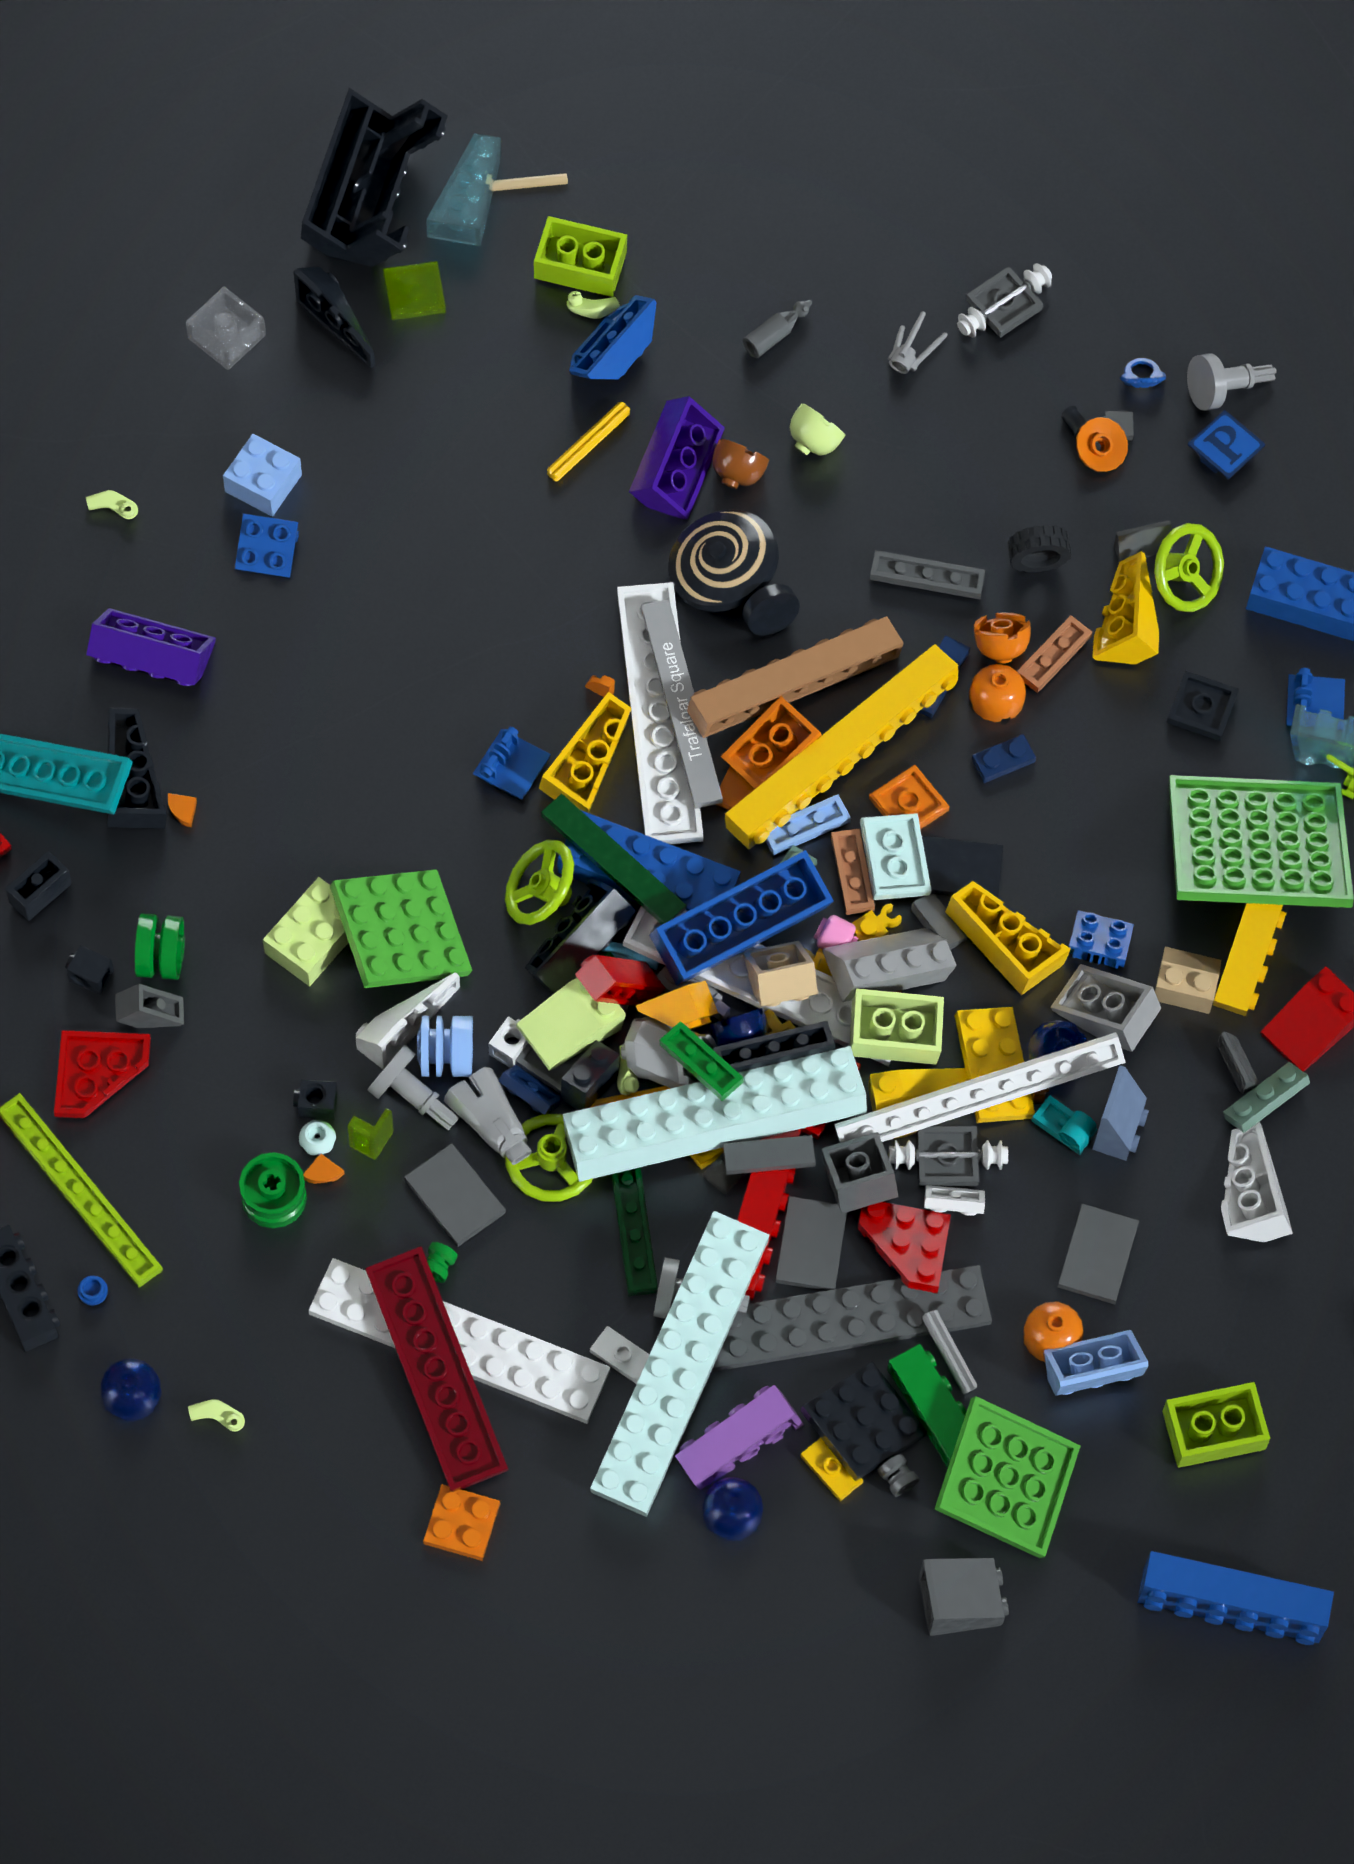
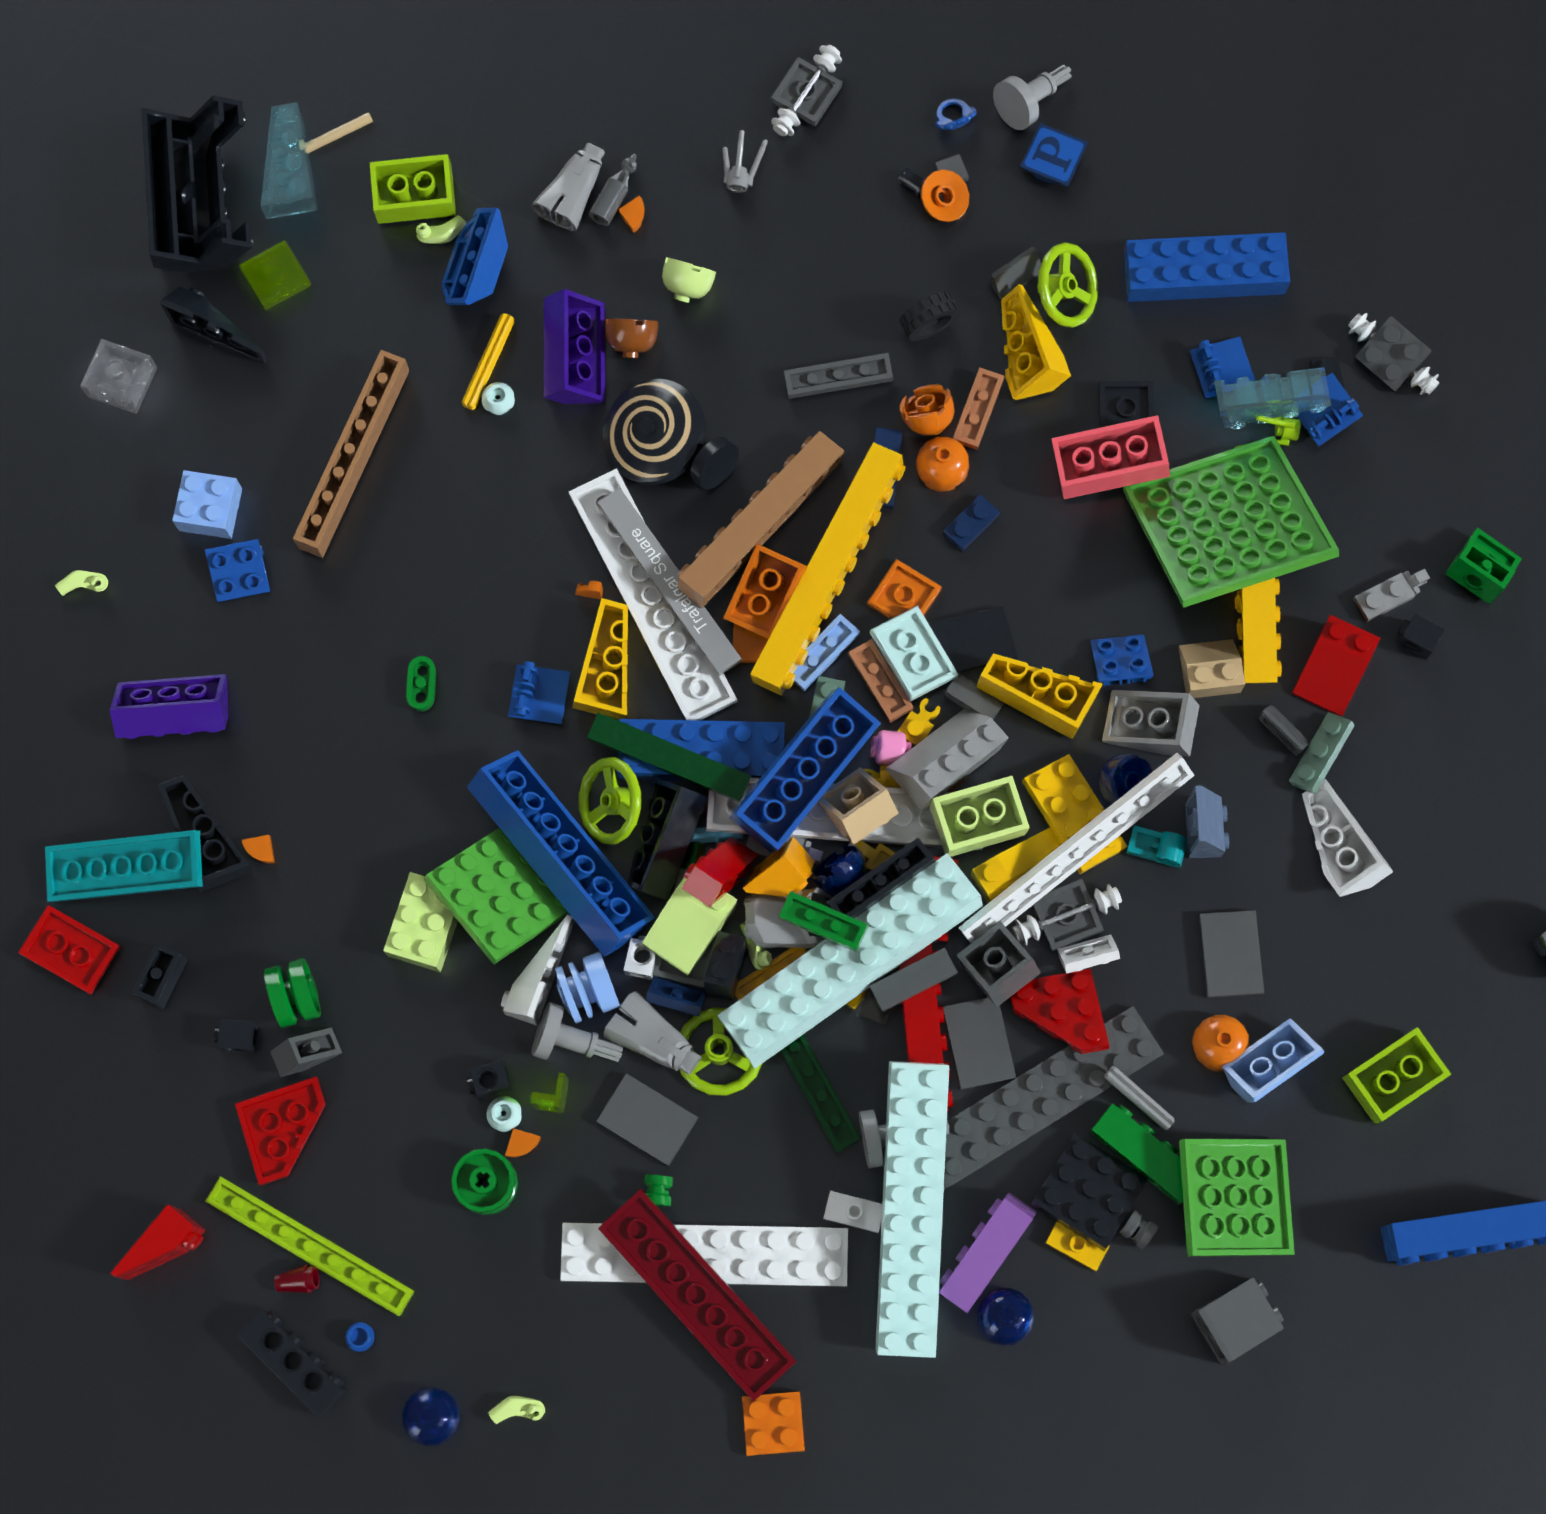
camera: 15 degrees left, 10 degrees up
none -> dark red cone [274,1264,320,1293]
none -> medium nougat brick [293,350,410,558]
none -> green plate [406,656,436,711]
none -> blue brick [467,750,655,957]
none -> light aqua plate [482,382,515,415]
none -> light grey piece [531,143,605,232]
none -> orange tile [618,195,644,233]
none -> coral brick [1051,415,1170,499]

